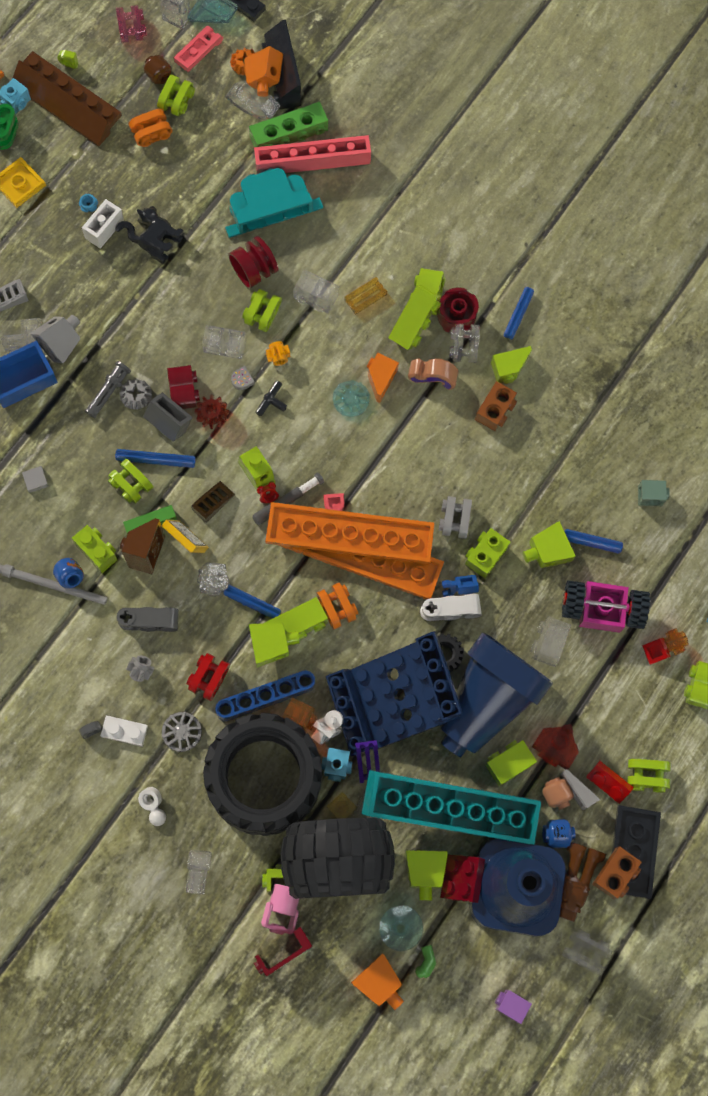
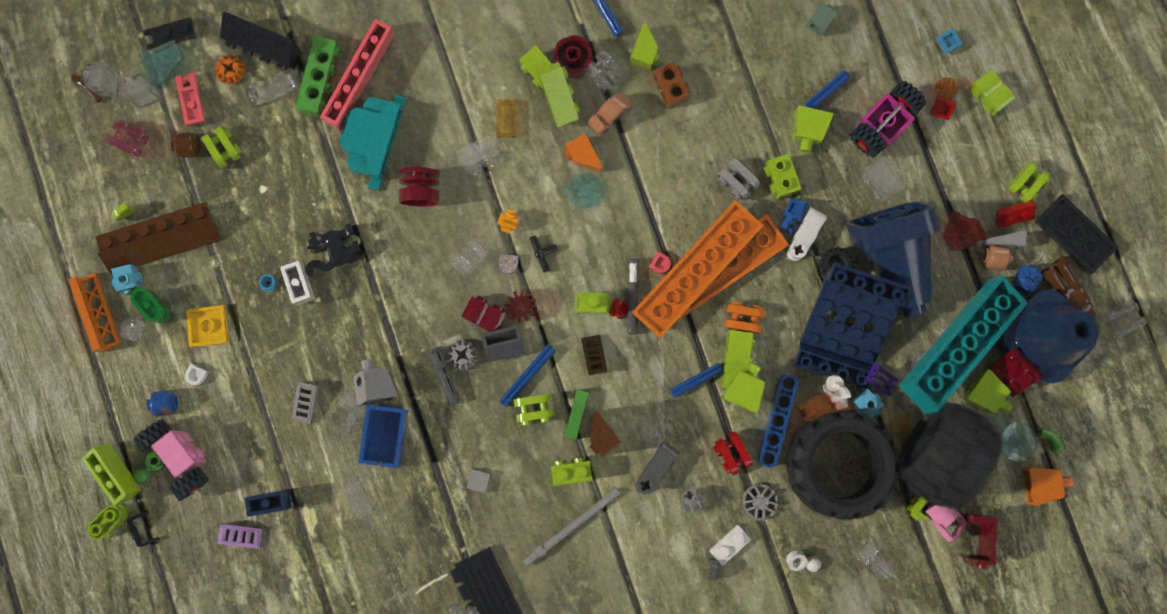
camera: 50 degrees left, 10 degrees up
blue head [53,558,84,589] -> none
orange brick [128,109,172,147] -> none
yellow tile [162,520,209,553] -> none
clear brick [197,562,229,596] -> none
lime brick [242,289,282,332] -> none
orange torso [244,46,283,97] -> none
lime brick [485,740,537,787] -> none
medium lavender brick [495,990,532,1024] -> none
dark orange brick [592,846,641,899] -> none

